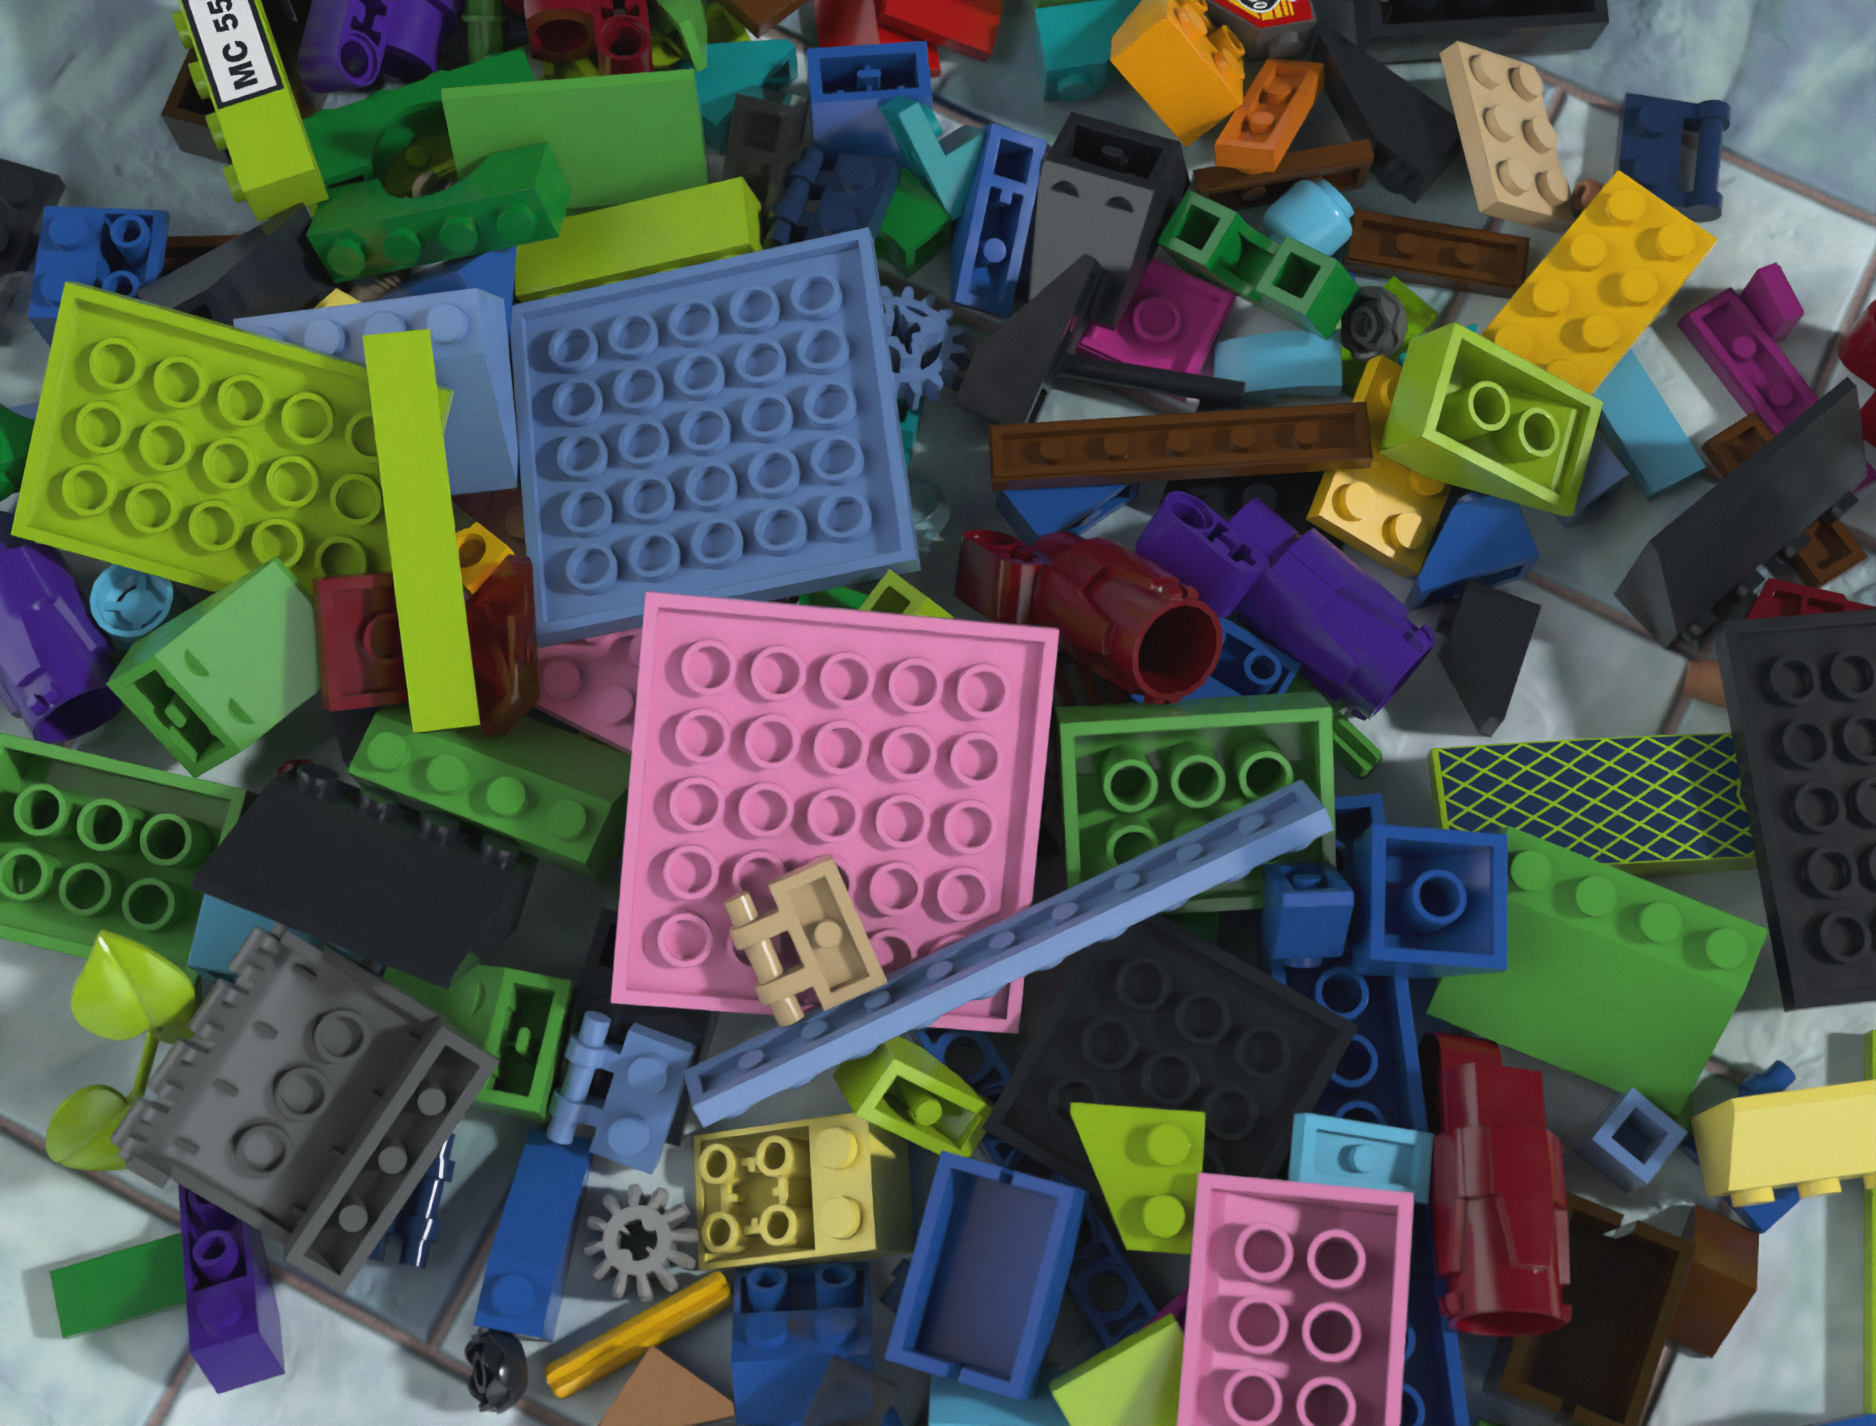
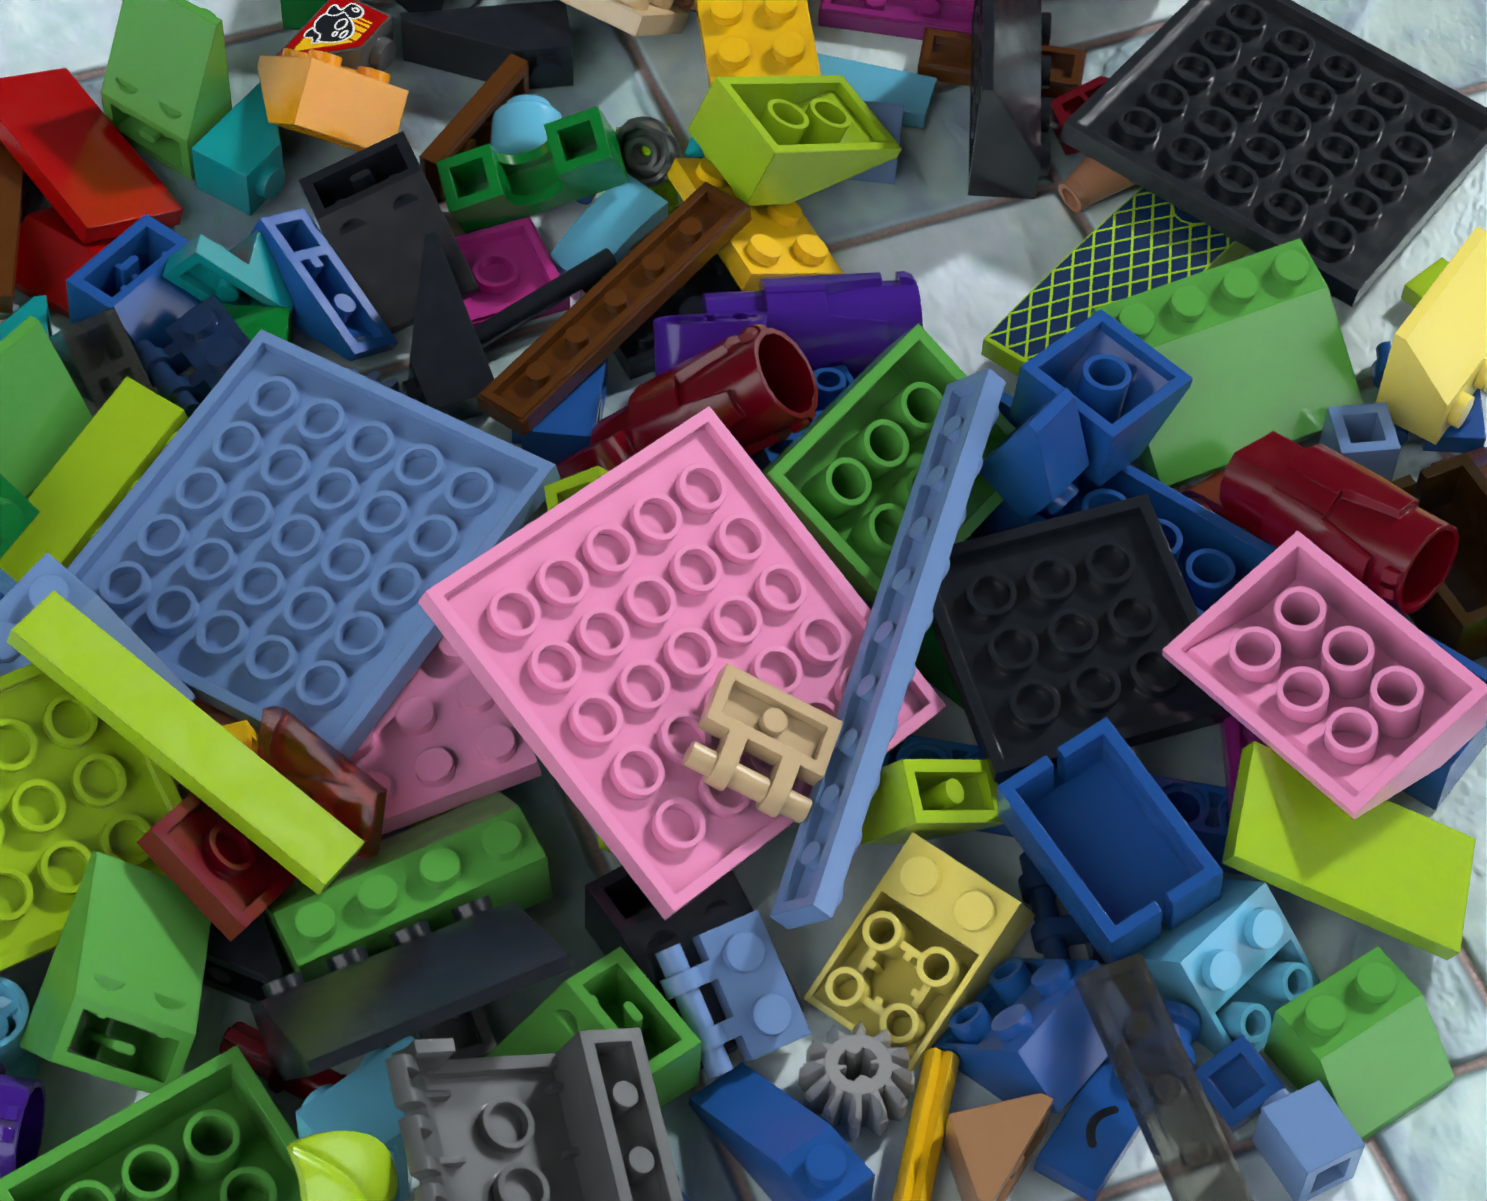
camera: 50 degrees left, 20 degrees down
lime wing [1070,1102,1205,1255] -> none
orange plate [1214,58,1325,174] -> none
medium azure plate [1288,1113,1434,1204] -> none
reddish brown tile [1342,208,1530,299] -> none
blue slope [1405,491,1540,612] -> none
black slope [1434,580,1542,738] -> none

